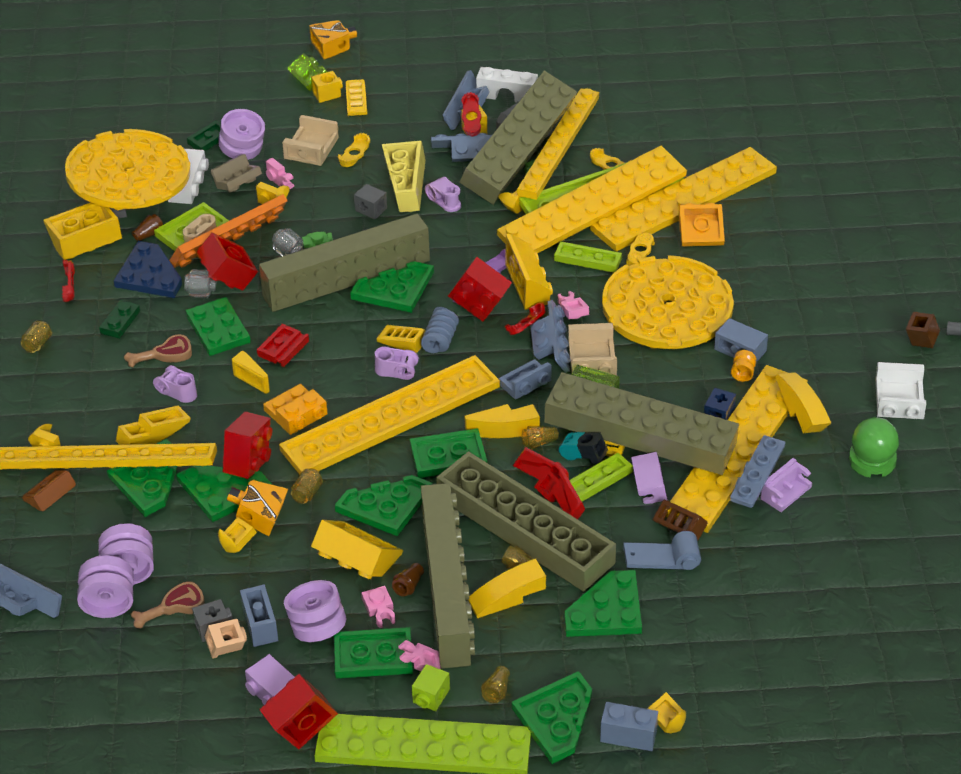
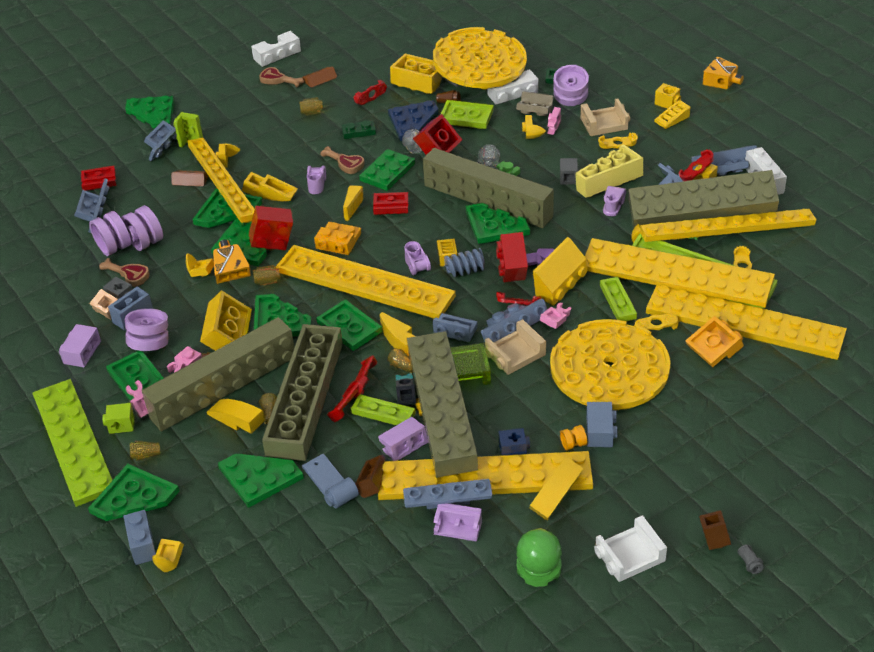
camera: 60 degrees right, 0 degrees up
orange plate [169,194,288,268] -> none
tan beam [183,214,217,243] -> none
red brick [260,674,338,749] -> none
clear neon green bracket [287,53,328,91] -> none

